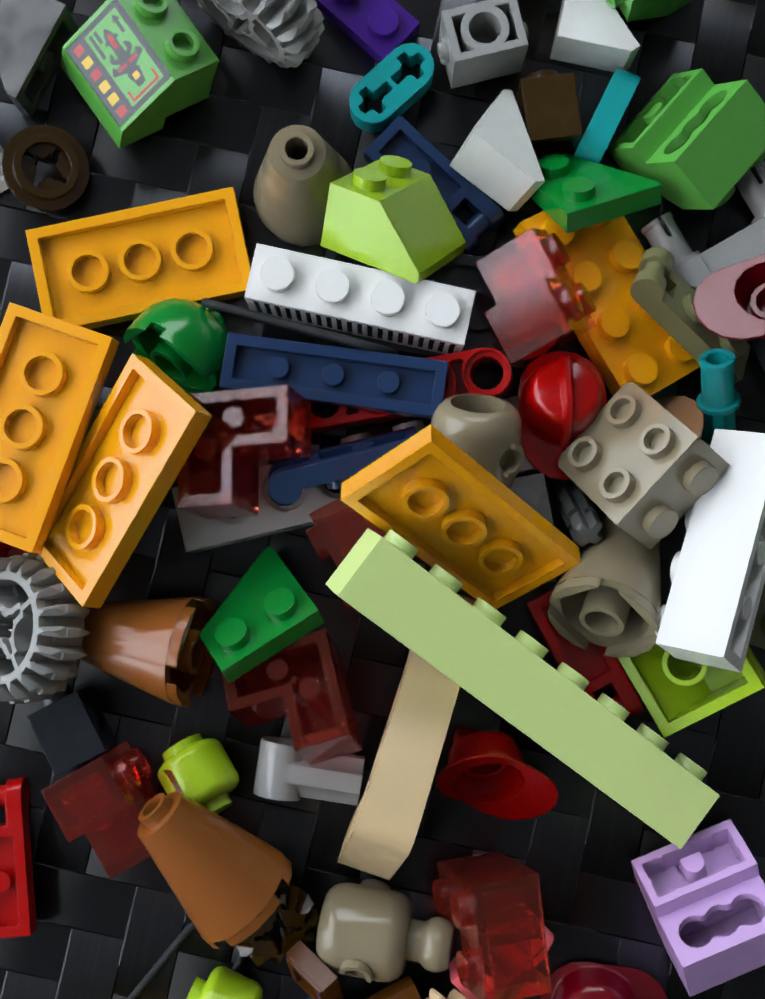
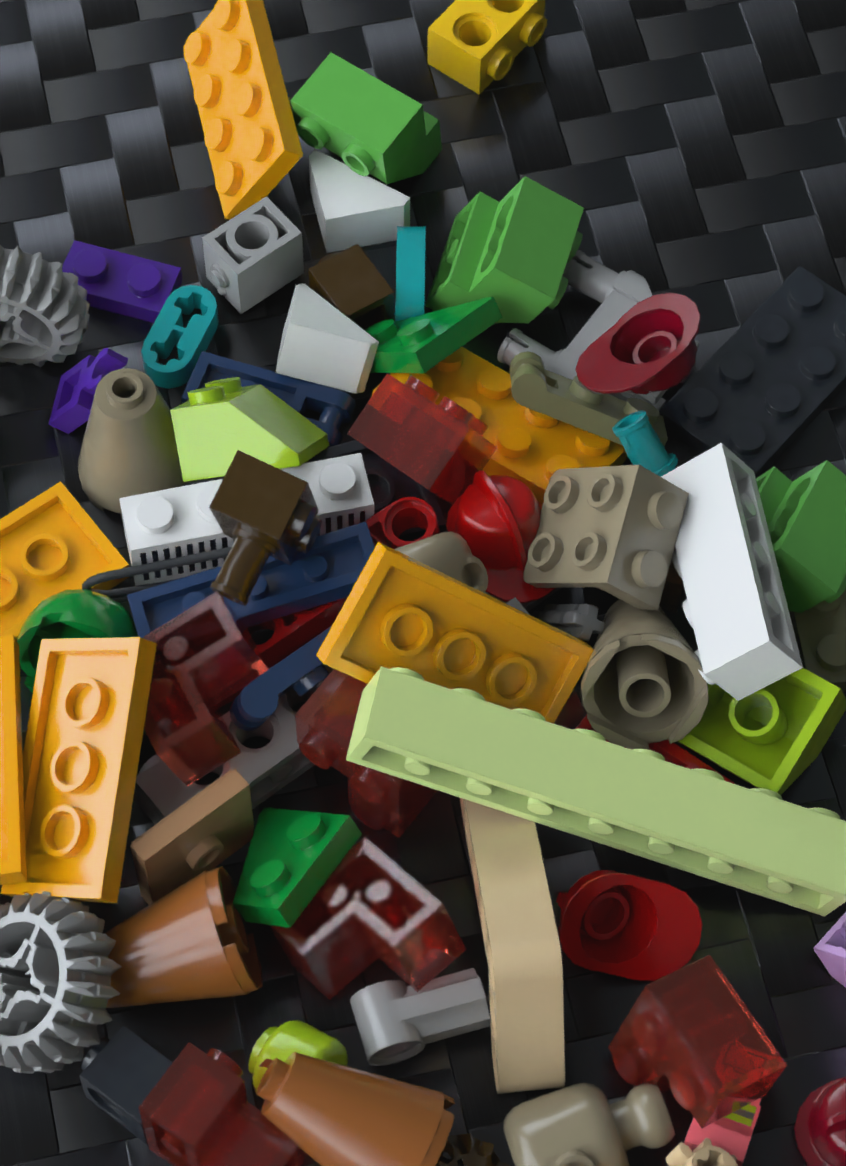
camera: 25 degrees left, 25 degrees down
none -> dark purple plate [48,348,129,434]
none -> medium nougat plate [130,769,255,905]
none -> dark brown brick [209,450,322,606]

